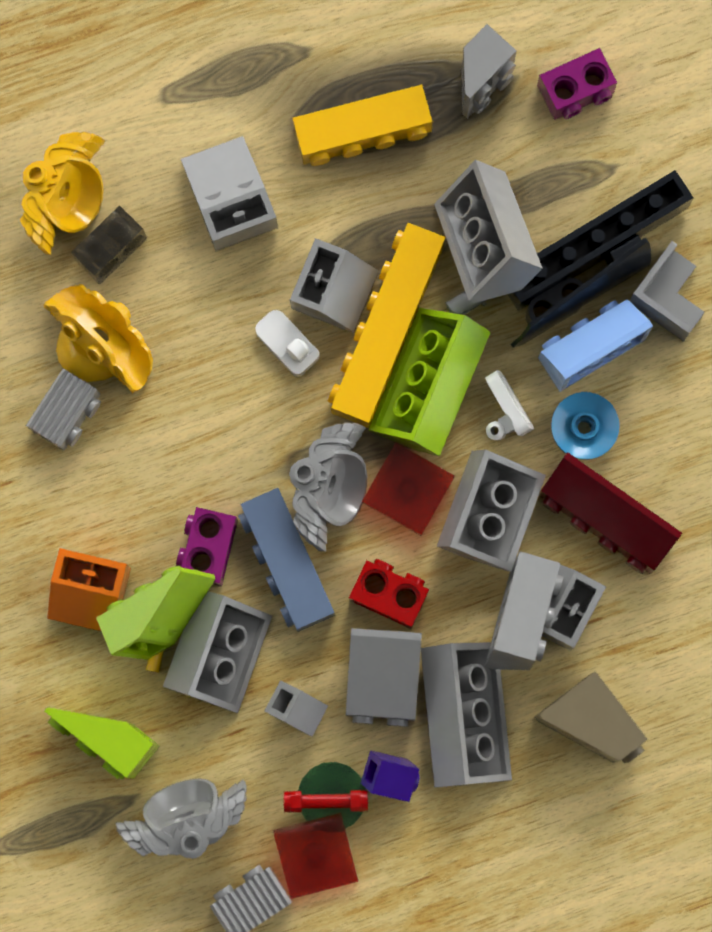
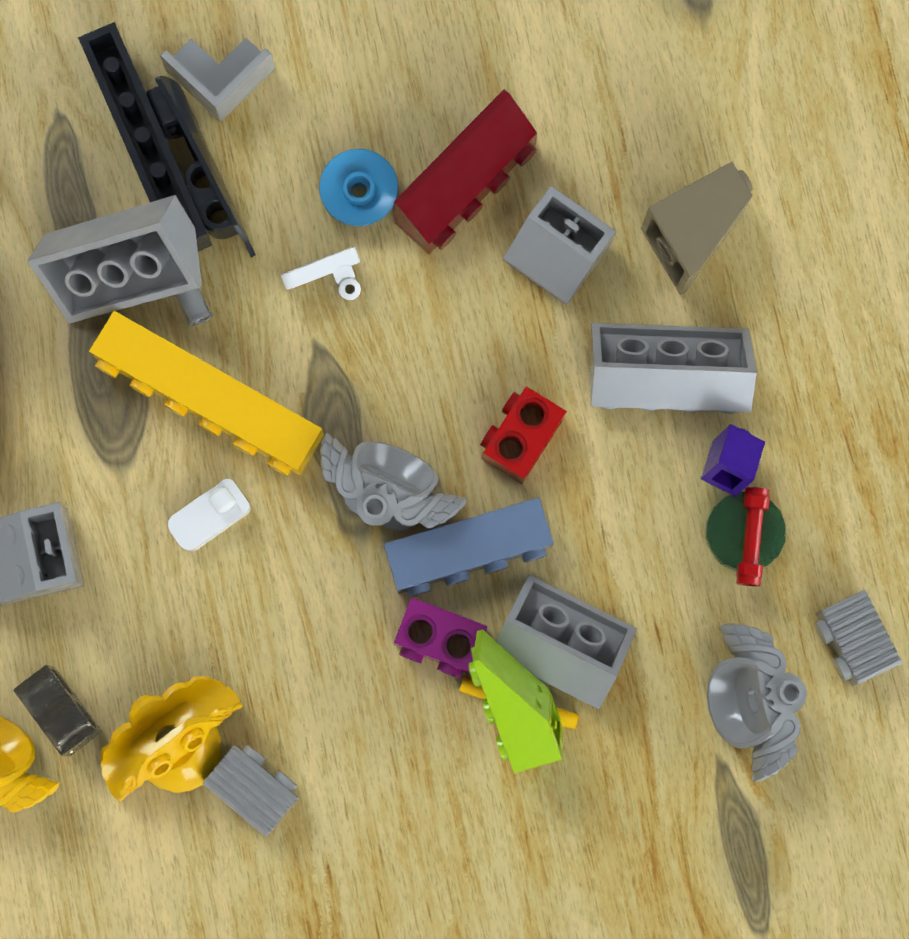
camera: 90 degrees left, 0 degrees up
lime slope [44,707,160,780] -> none
orange slope [47,548,131,632] -> none
light grey brick [264,680,328,736] -> none
clear red plate [273,813,358,899] -> none
light grey slope [290,238,379,333] -> none
light grey slope [346,628,422,727] -> none
clear red plate [362,443,455,536] -> none
lime slope [368,308,491,456] -> none
light grey slope [437,449,546,572] -> none
light grey slope [485,551,563,670] -> none
light blue slope [538,299,653,392] -> none

